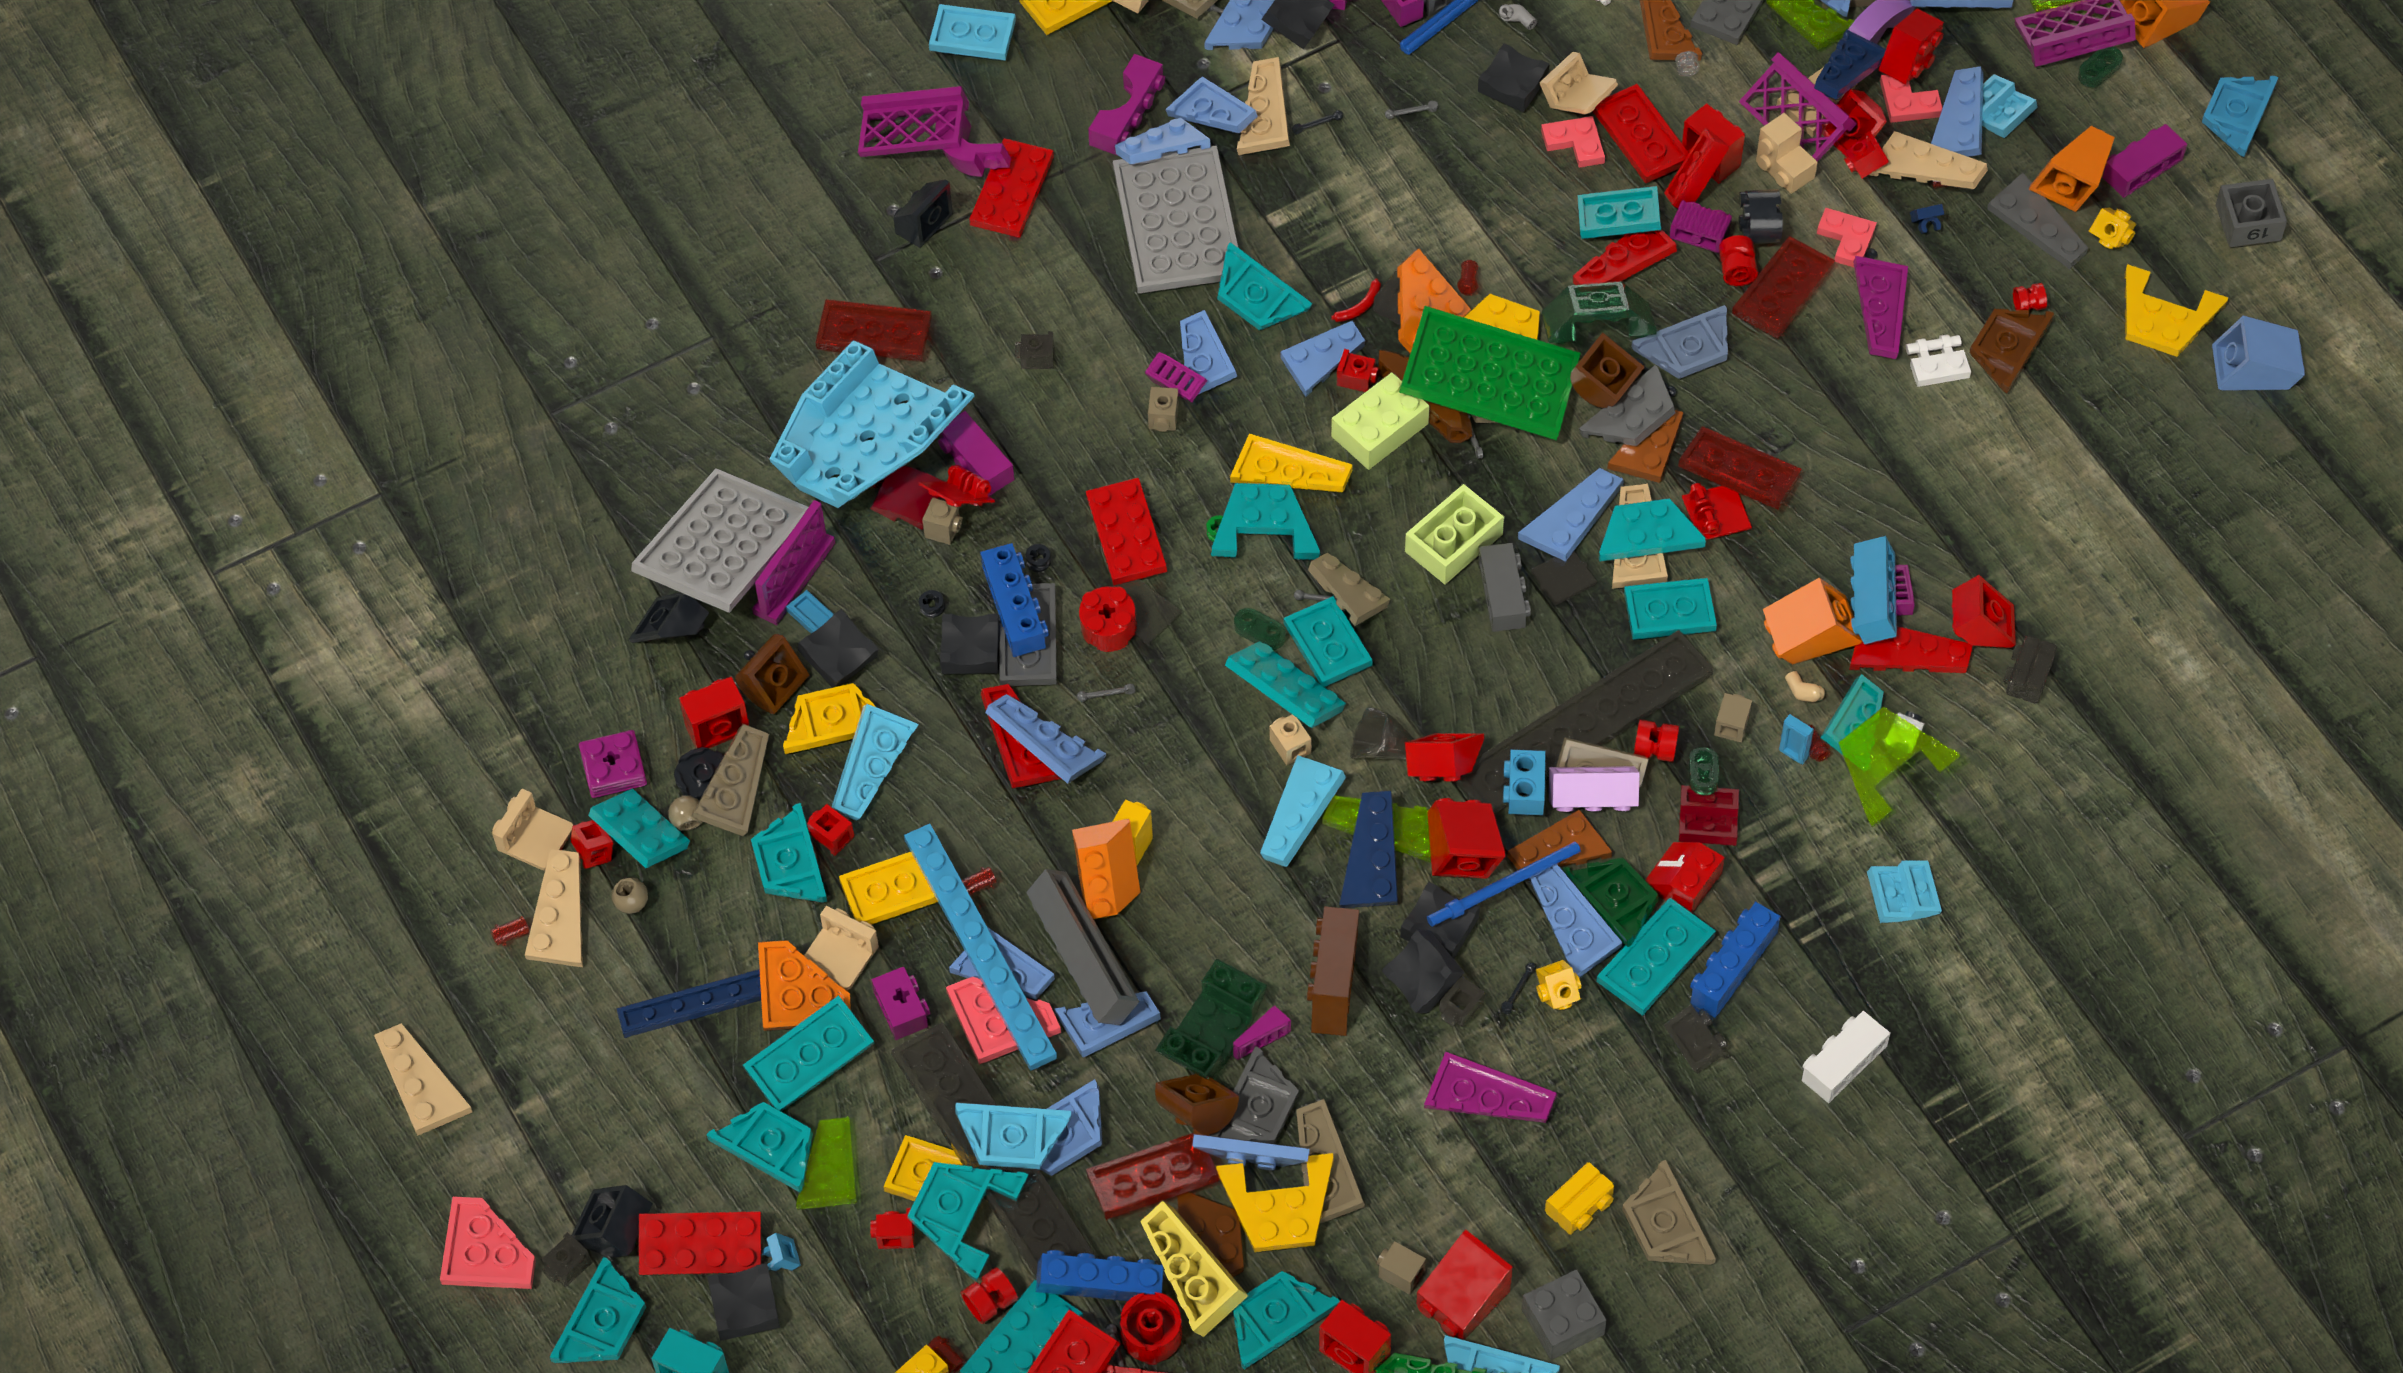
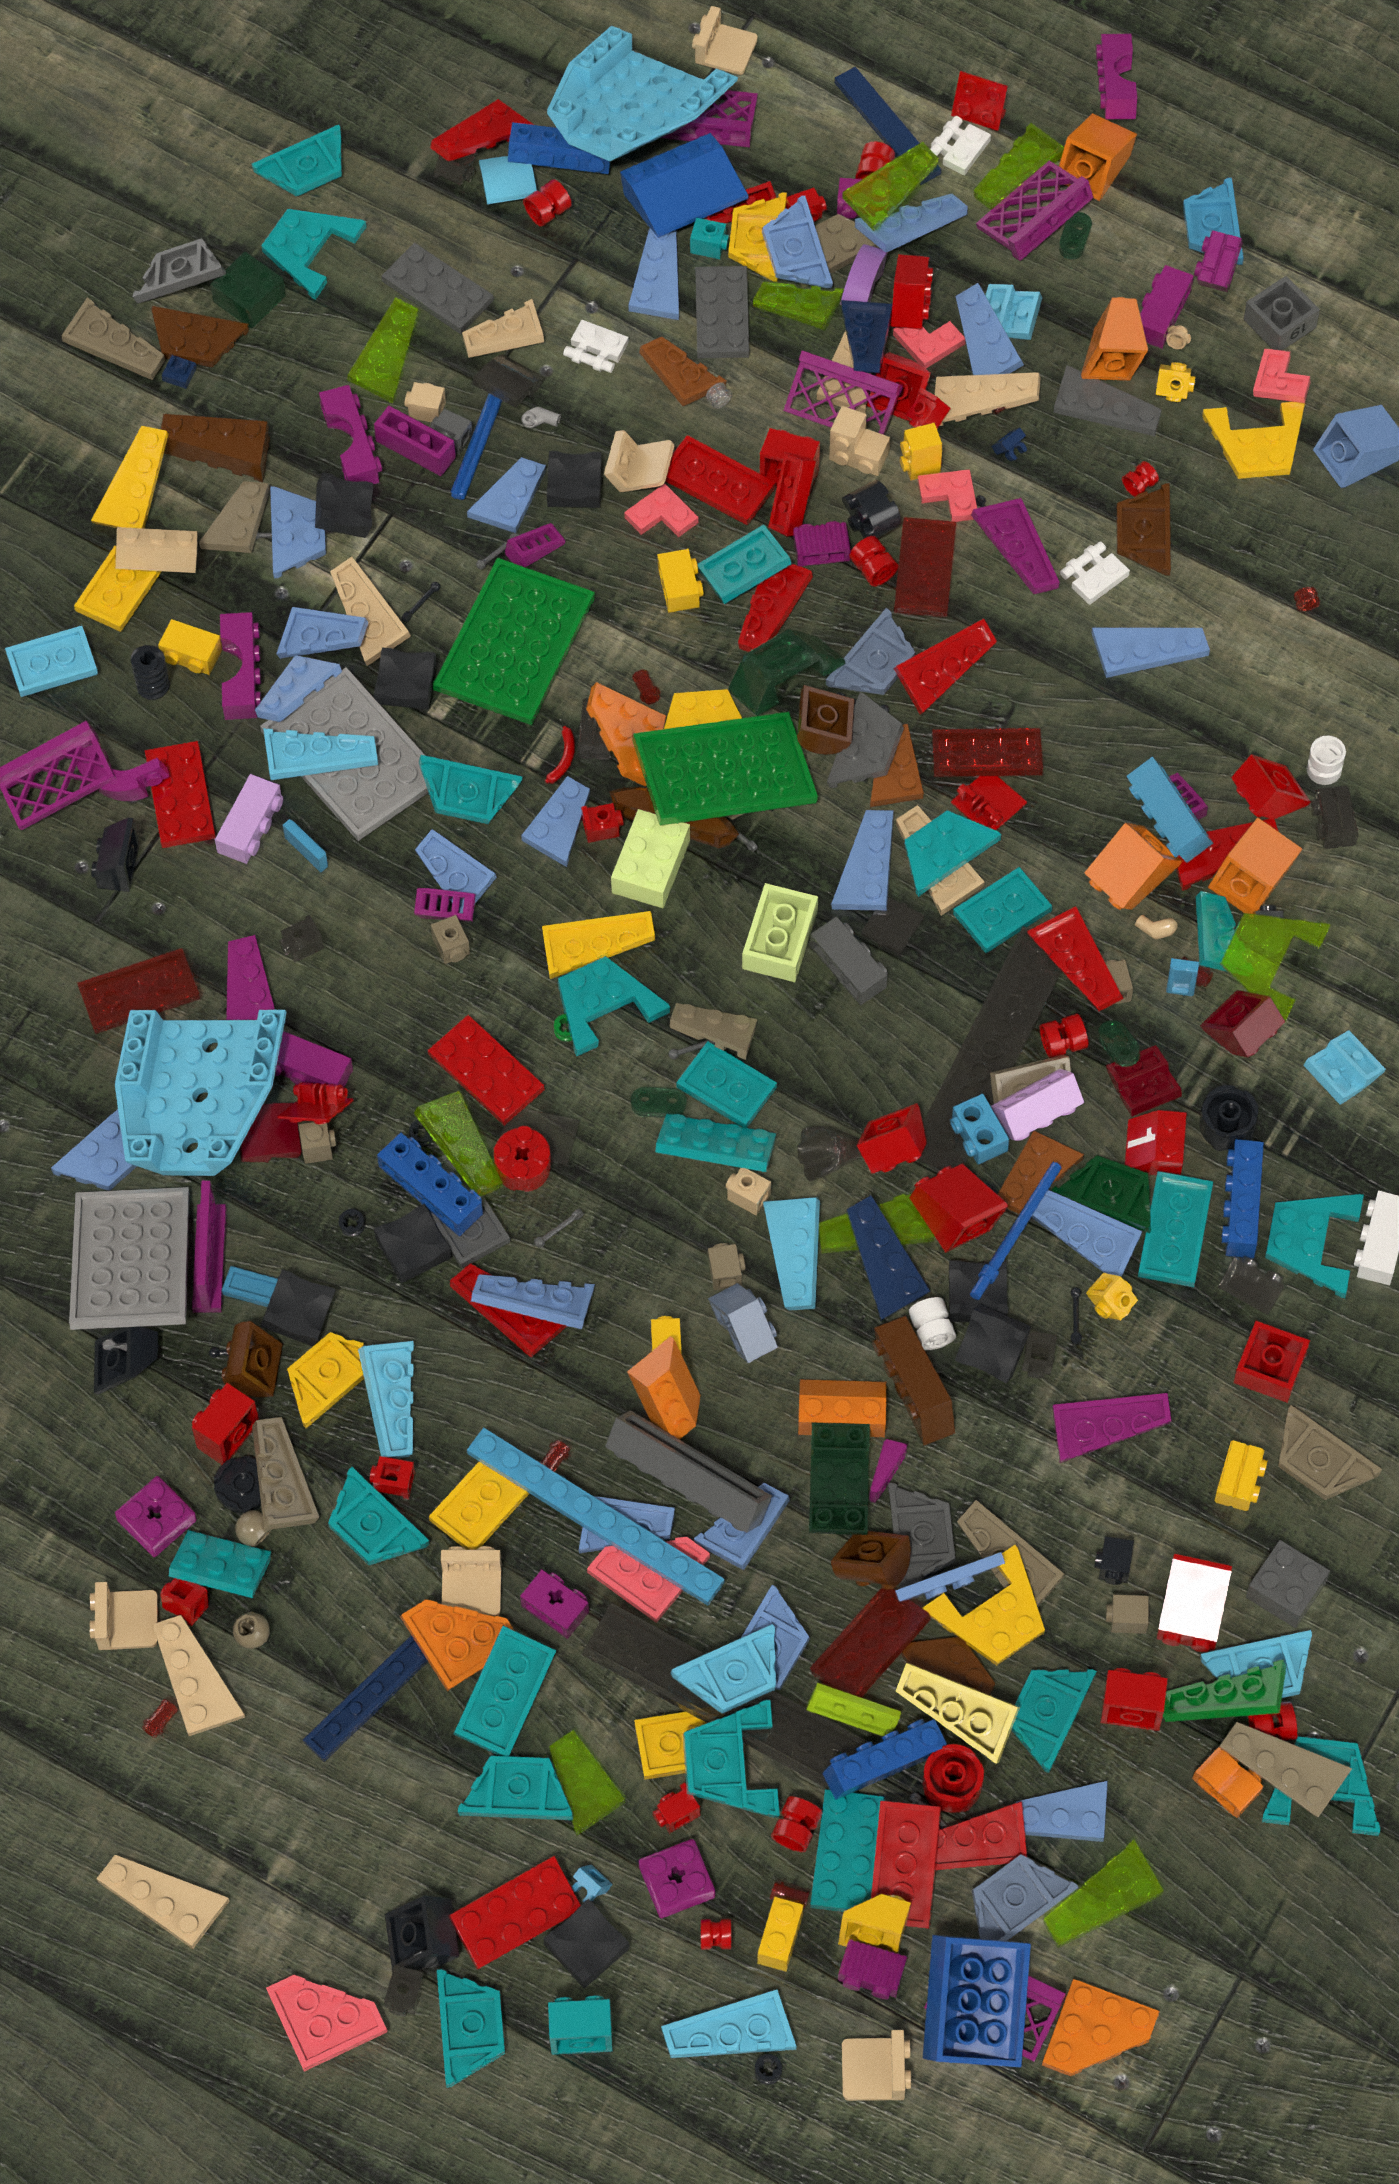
camera: 30 degrees left, 5 degrees up
none -> medium blue wing [51,1109,137,1191]
none -> black piece [130,645,170,700]
none -> yellow brick [158,619,223,675]
none -> lavender brick [215,774,283,864]
none -> magenta wing [226,935,275,1020]
none -> medium azure wing [263,728,378,780]
none -> dark azure tile [283,819,328,872]
none -> black brick [374,647,436,710]
none -> clear neon green wing [414,1091,502,1197]
none -> green plate [433,558,595,725]
none -> medium blue wing [467,457,546,533]
none -> magenta slope [505,523,565,567]
none -> magenta brick [639,1839,715,1918]
none -> yellow brick [657,549,703,613]
none -> red wheel [701,1919,731,1950]
none -> dark tan brick [708,1243,745,1291]
none -> brick [708,1283,778,1363]
none -> orange slope [798,1379,886,1437]
none -> lime tile [806,1683,901,1736]
none -> red wing [893,619,997,715]
none -> yellow brick [900,423,942,481]
none -> white wheel [909,1297,956,1350]
none -> red wing [1027,906,1123,1011]
none -> medium blue wing [1092,628,1210,678]
none -> black brick [1094,1536,1134,1585]
none -> tan plate [1166,325,1191,349]
none -> magenta brick [1194,230,1243,292]
none -> black brick [1199,1085,1258,1151]
none -> dark red slope [1200,990,1285,1058]
none -> orange slope [1208,818,1302,919]
none -> red brick [1234,1321,1310,1403]
none -> coral plate [1253,349,1310,403]
none -> teal wing [1265,1194,1364,1298]
none -> clear red bush [1294,587,1320,611]
none -> white wheel [1307,736,1346,785]

